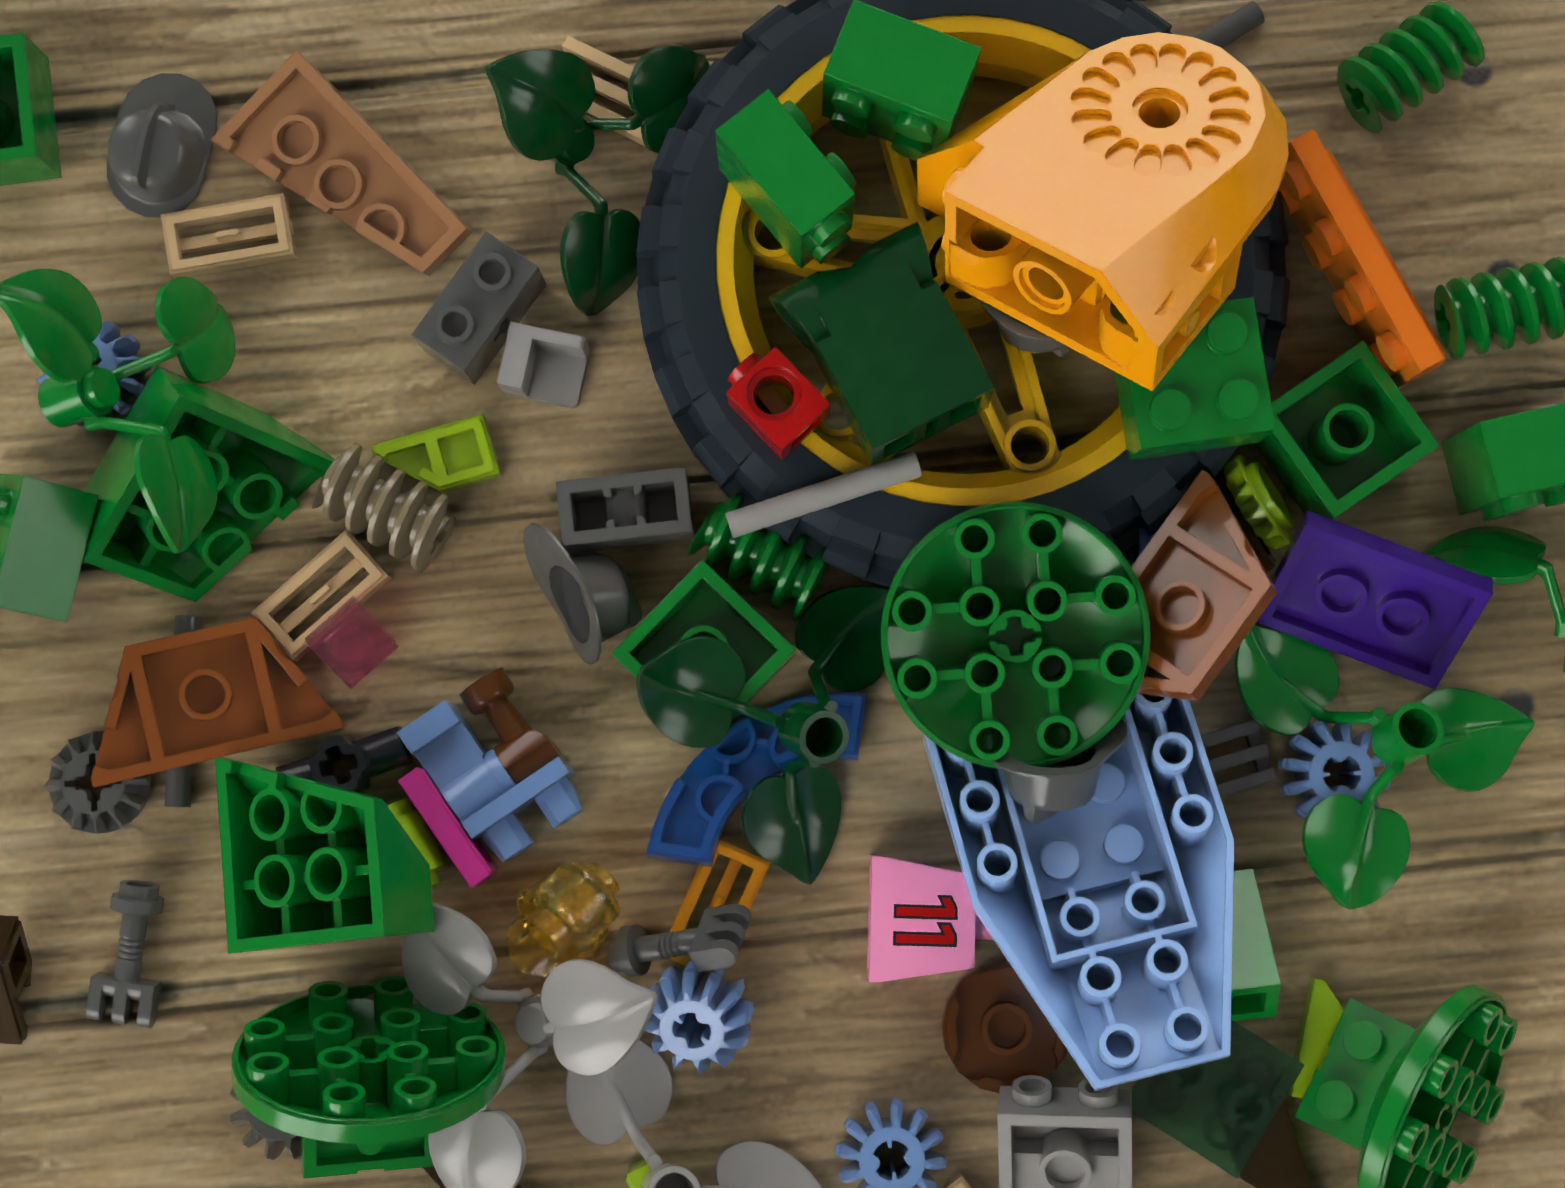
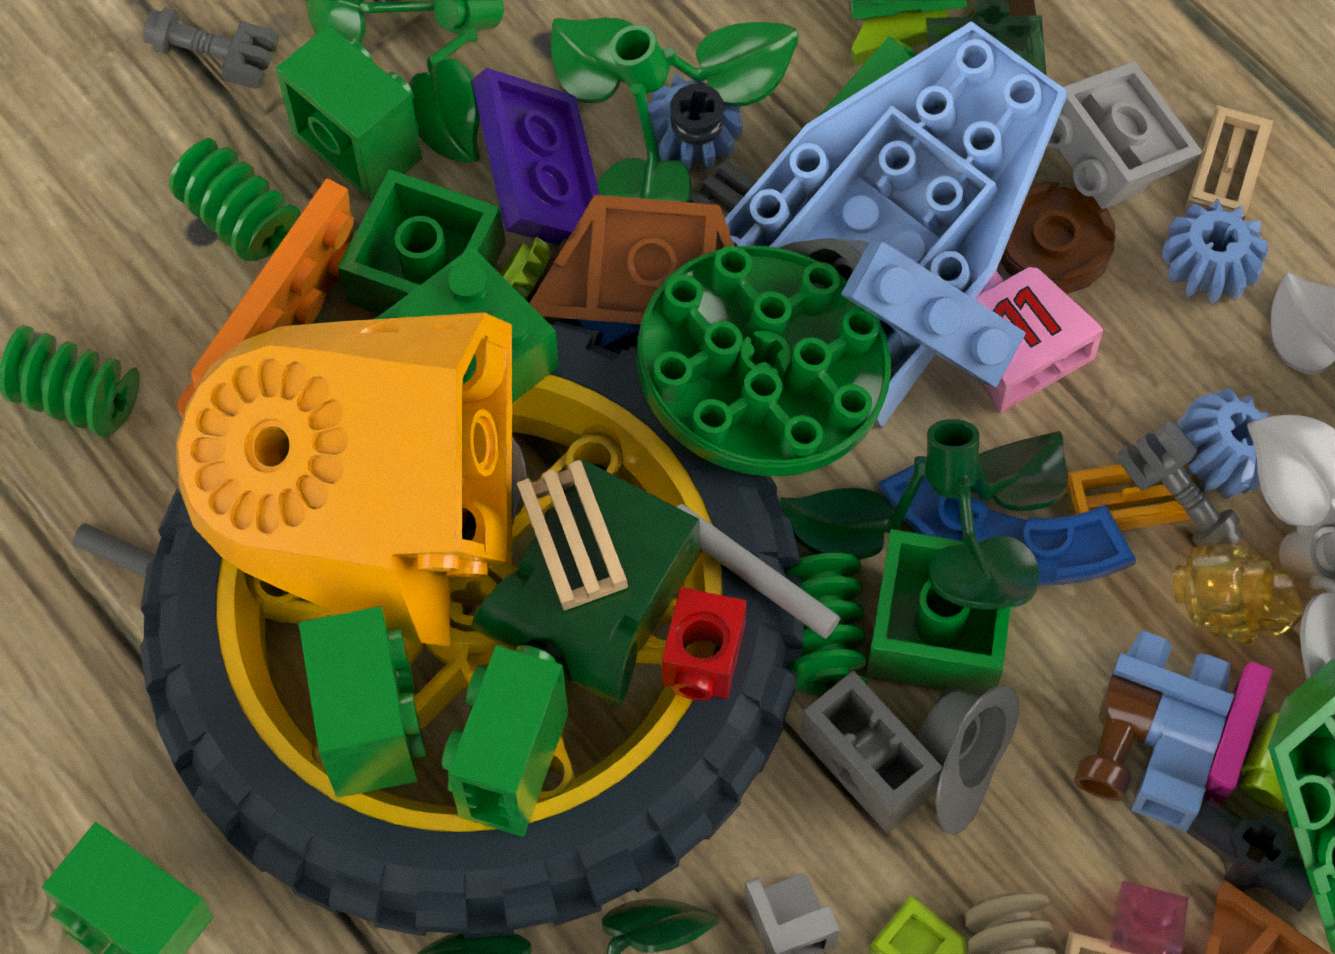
camera: 125 degrees left, 20 degrees down
none -> tan tile [517,460,628,611]
none -> black bush [670,84,724,145]
none -> medium blue plate [841,239,1026,387]

